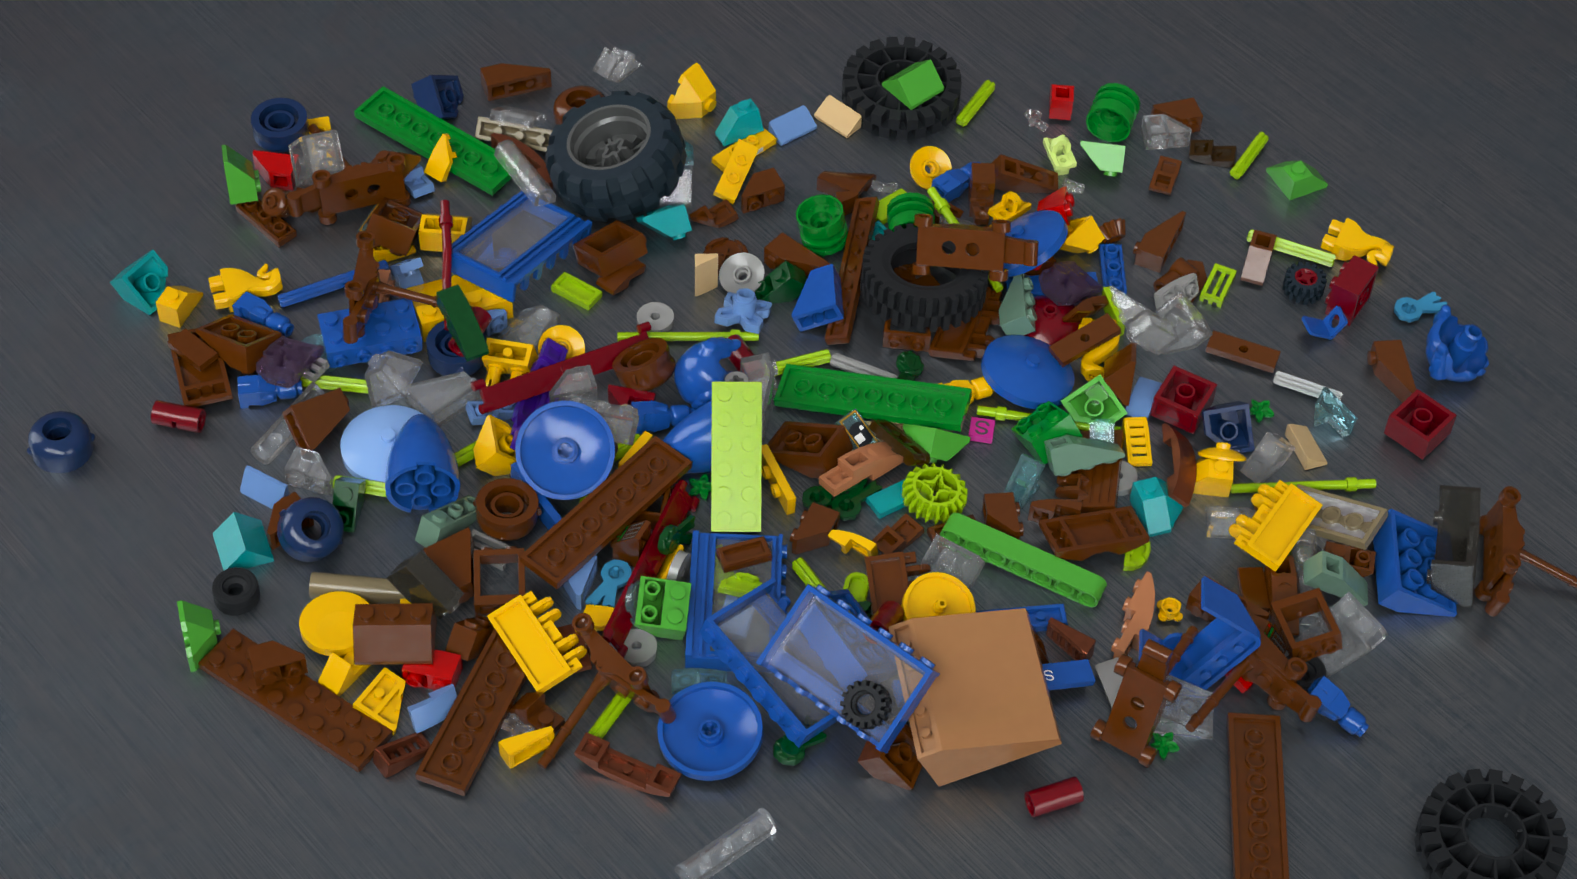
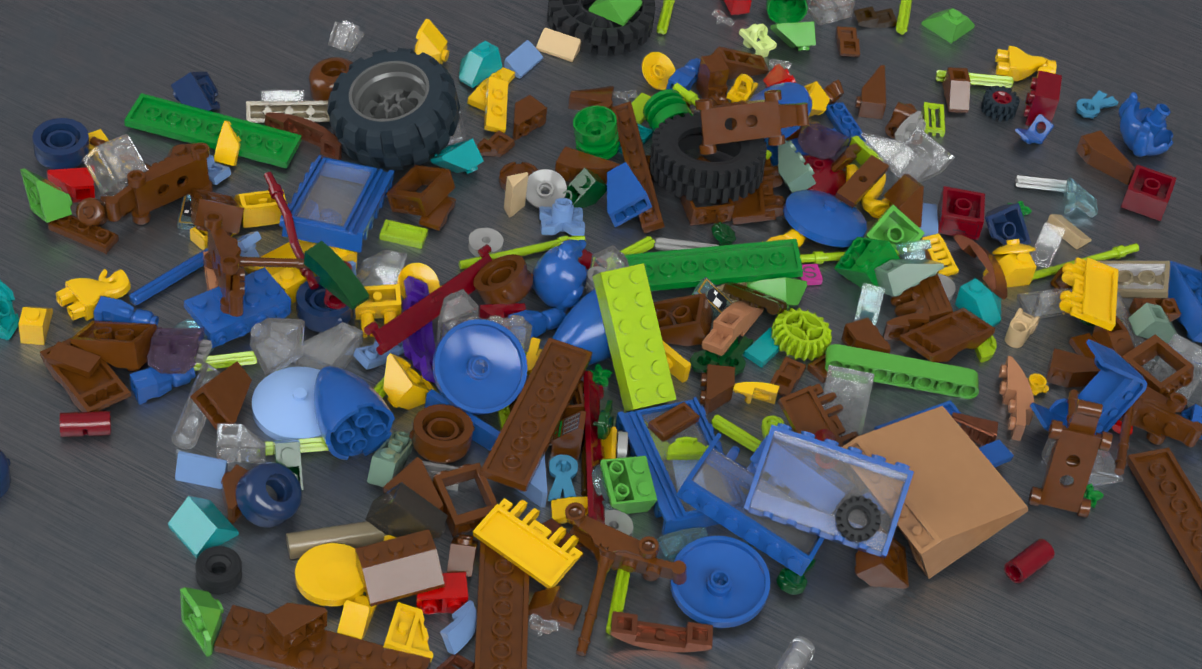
camera: 25 degrees left, 5 degrees down
reddish brown slope [480,63,552,101] -> none
clear brick [494,140,556,207] -> none
yellow slope [498,726,555,769] -> none
yellow piece [901,572,976,621] -> none
light grey slope [1094,657,1123,708] -> none
reddish brown tile [1205,330,1281,373] -> none
none -> tan piece [1005,308,1040,348]

